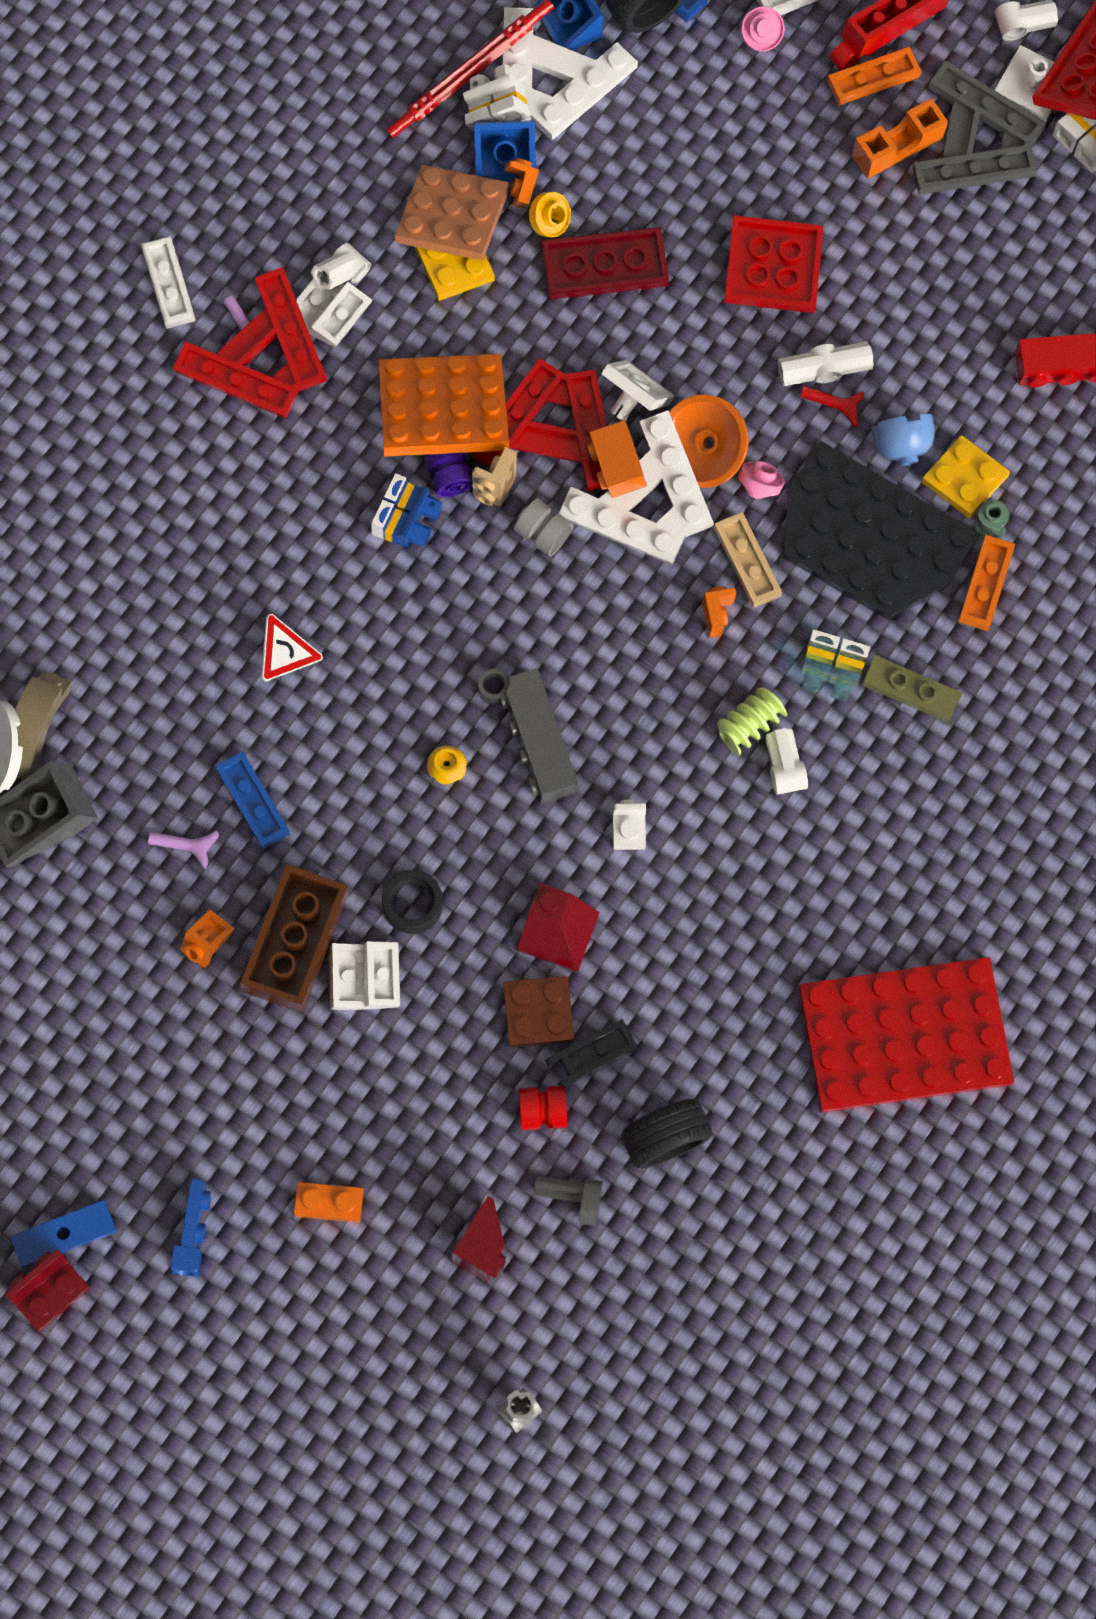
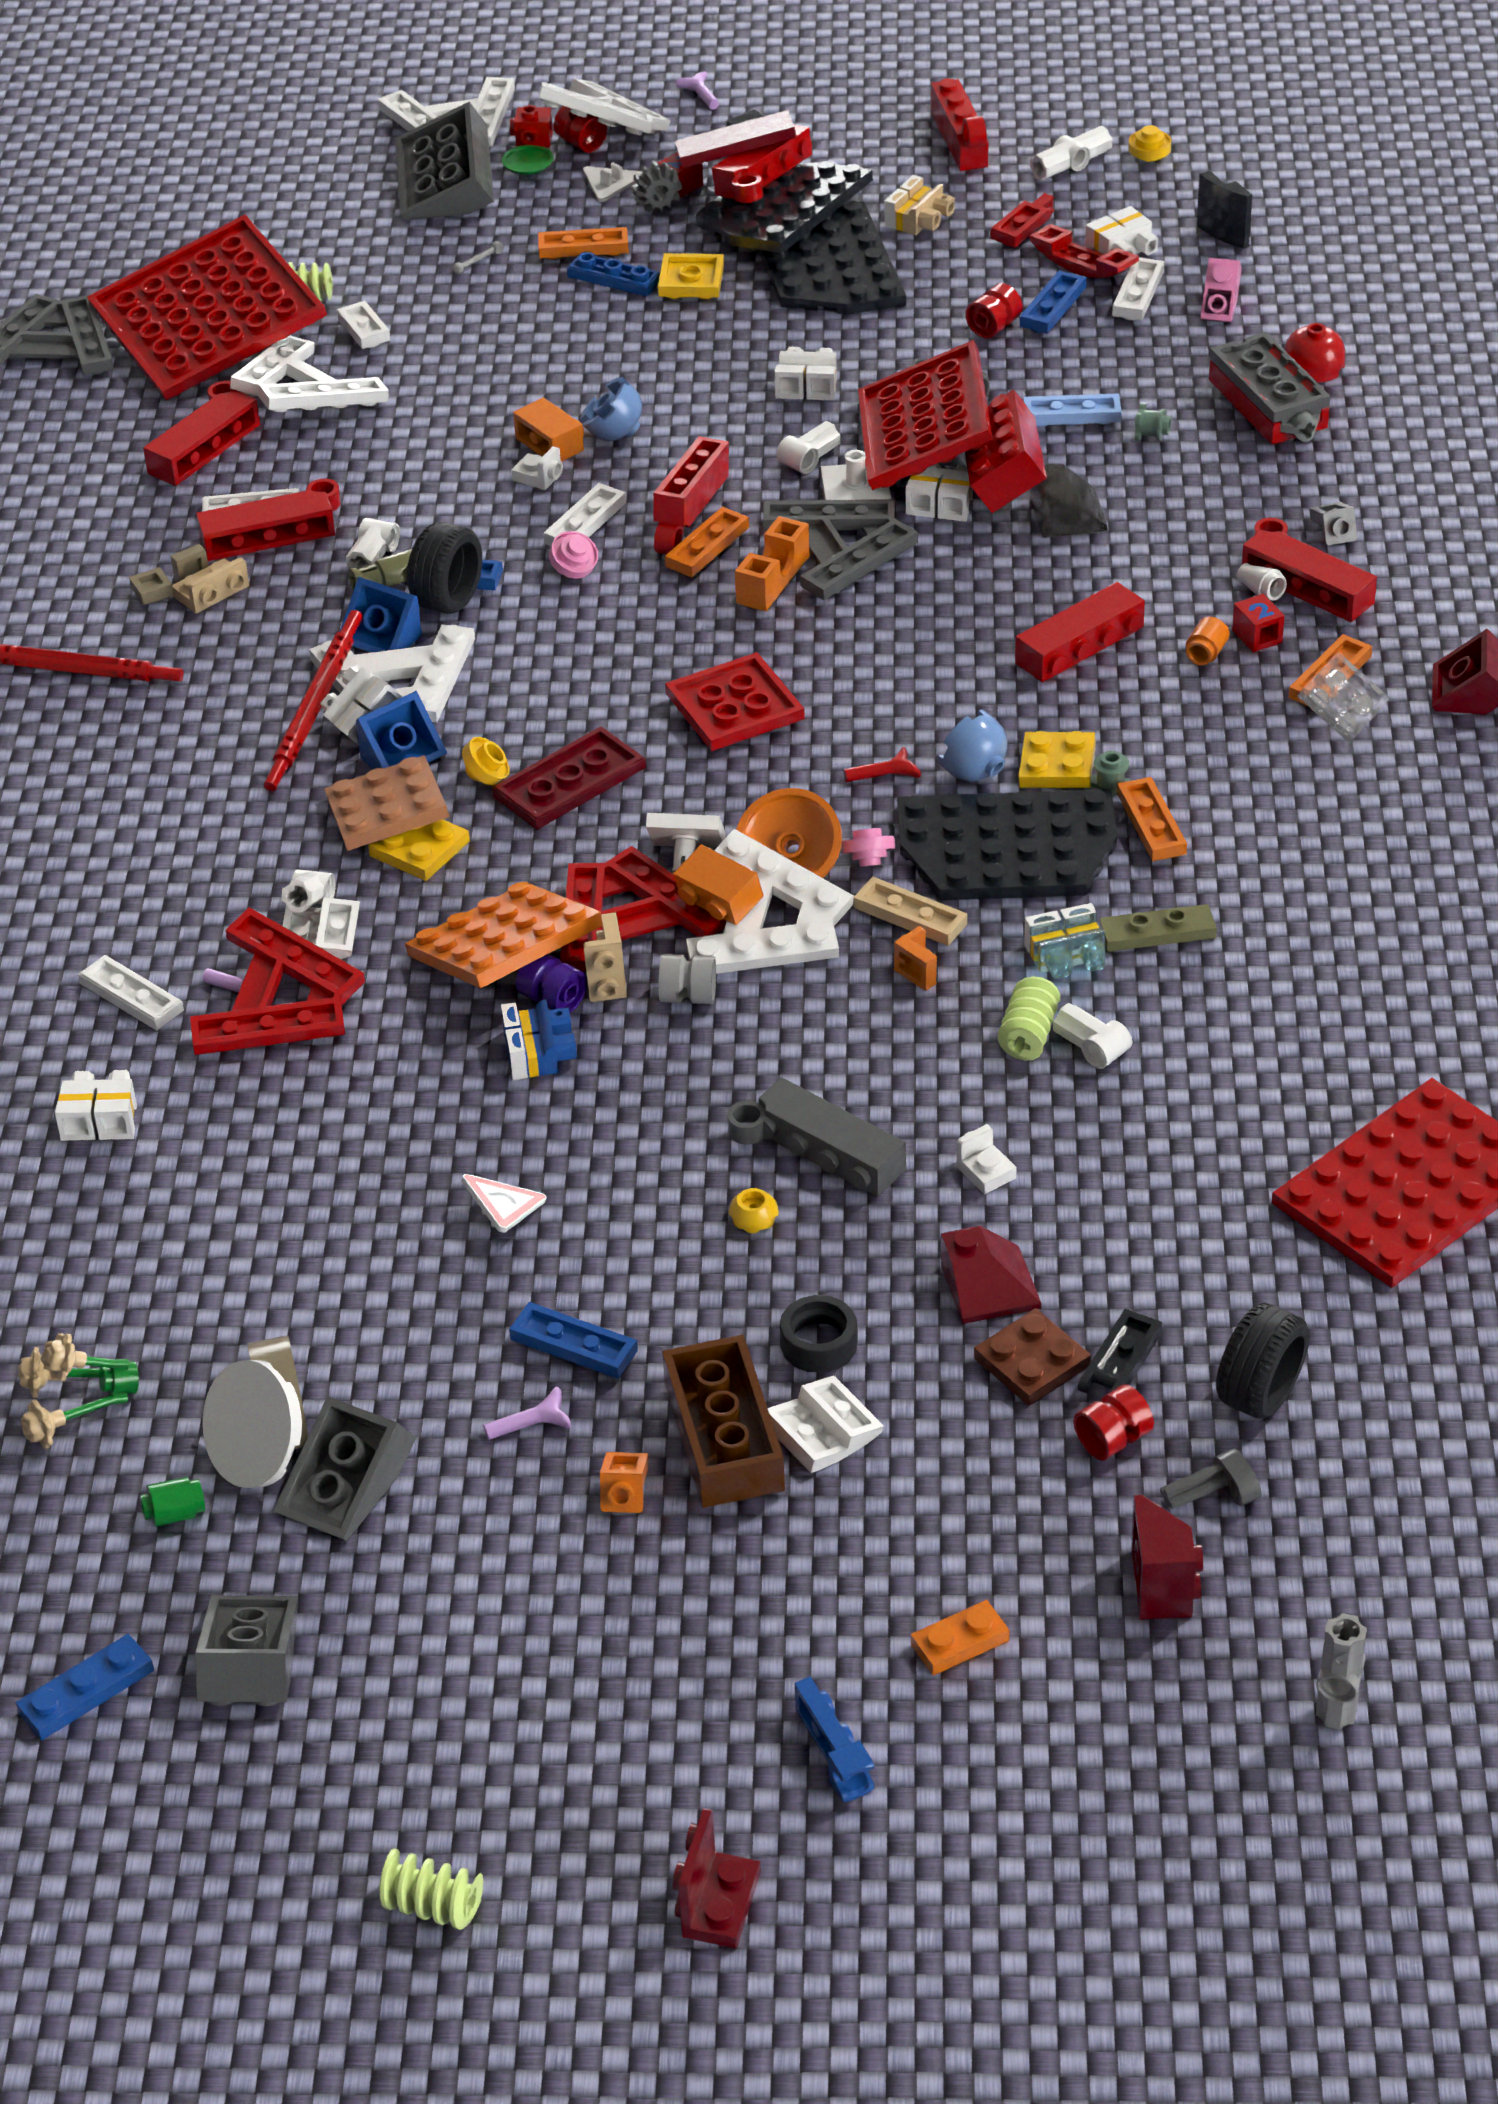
camera: 25 degrees left, 30 degrees down
blue tile [10,1199,117,1269] -> none
orange bracket [504,158,539,209] -> none
white piece [777,342,874,386] -> none
none -> white hips [55,1070,137,1141]

